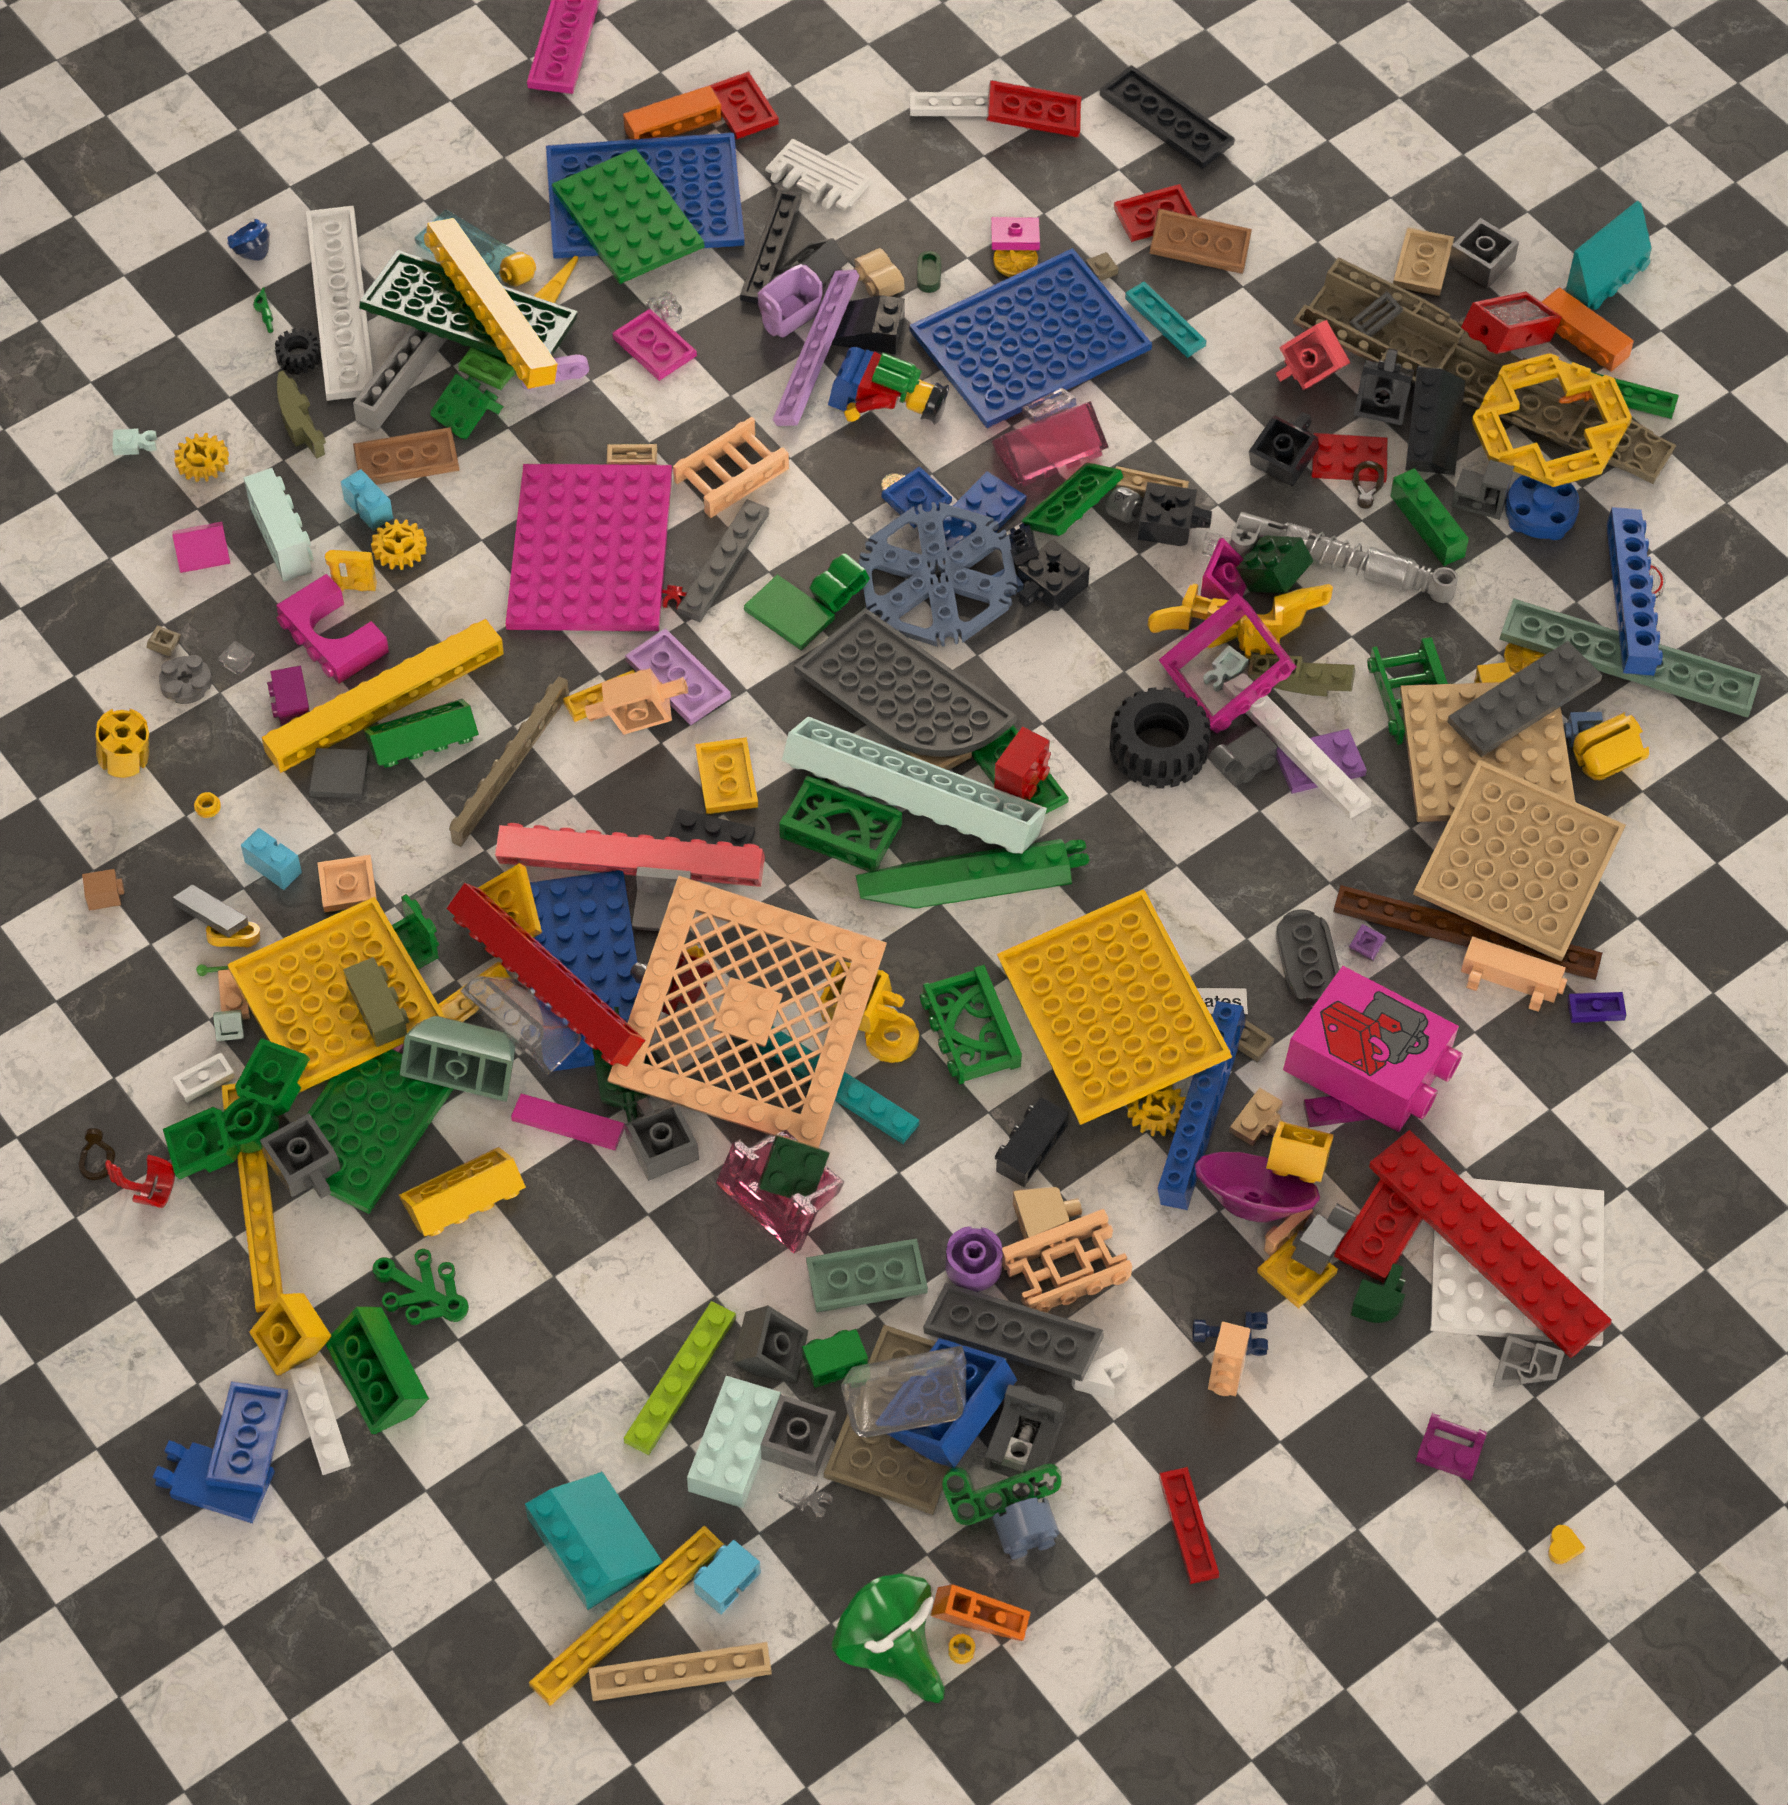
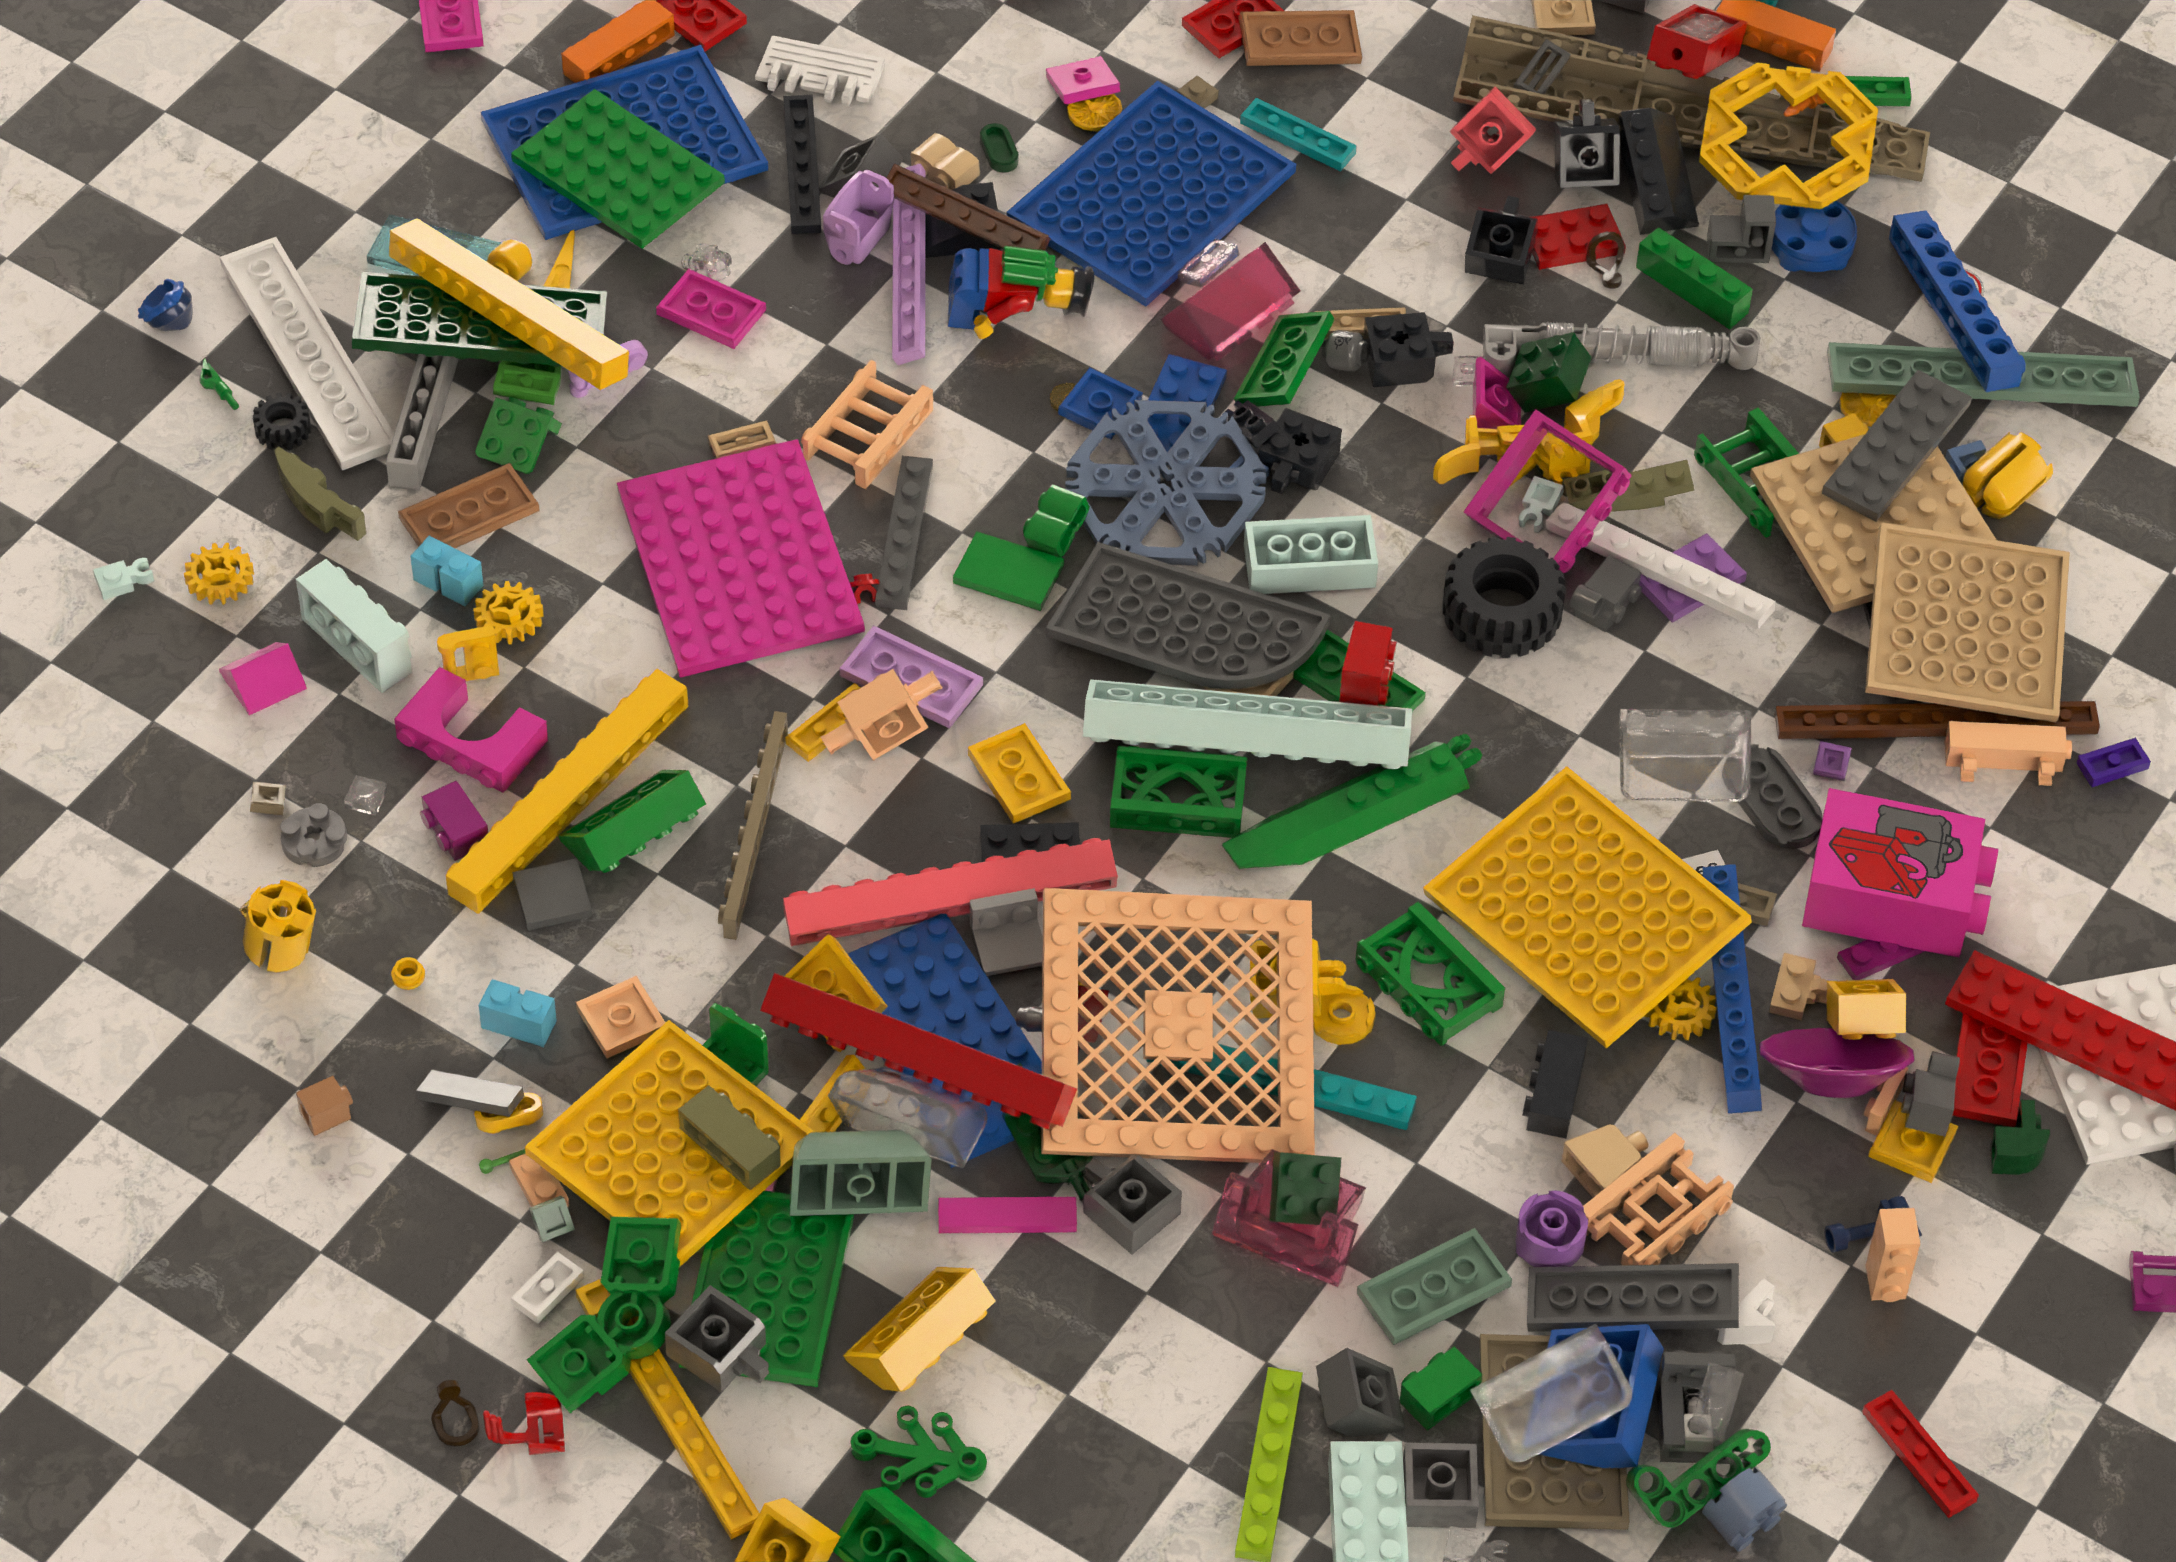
camera: 20 degrees left, 5 degrees down
none -> reddish brown tile [886,163,1051,250]
none -> light aqua brick [1244,515,1378,594]
none -> clear windscreen [1620,709,1752,802]
none -> clear plate [1689,1362,1744,1441]

